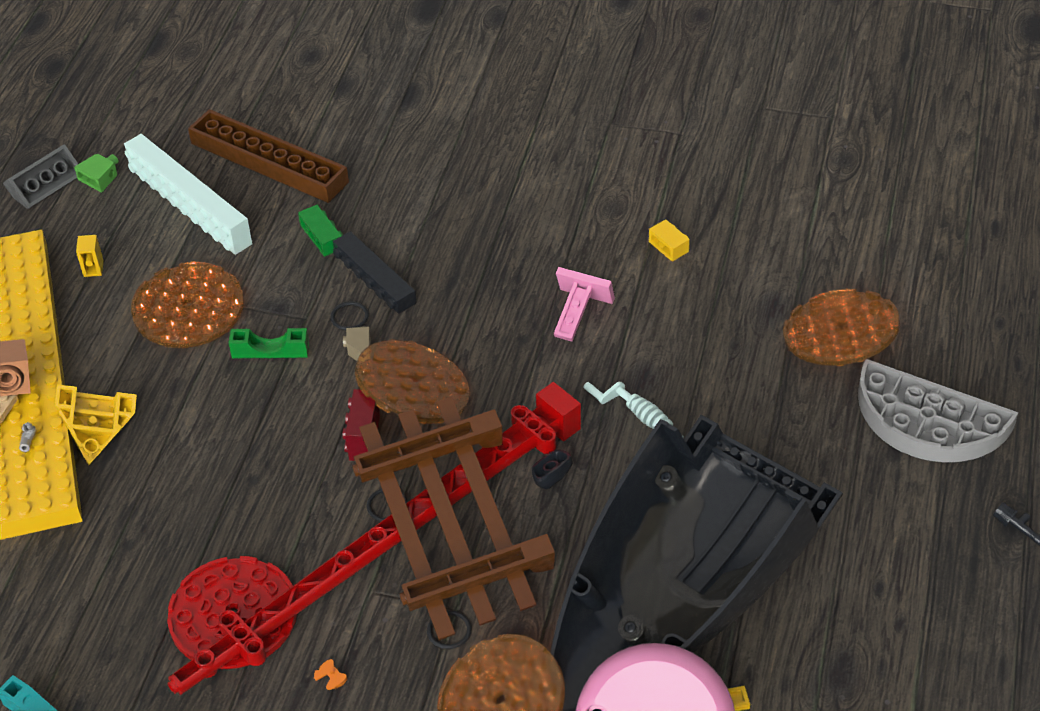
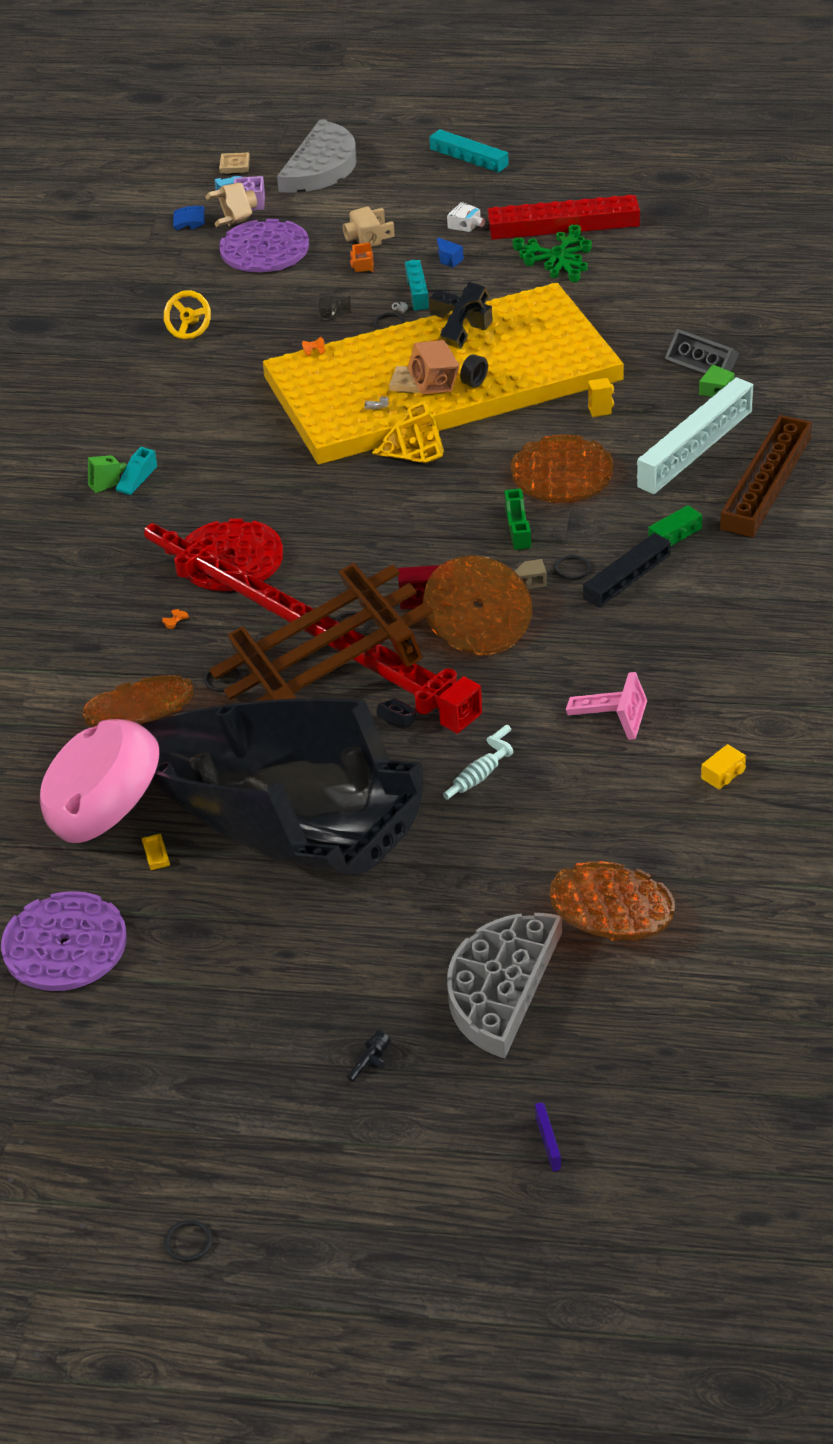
camera: 85 degrees right, 5 degrees down
none -> black tyre [460,354,488,388]

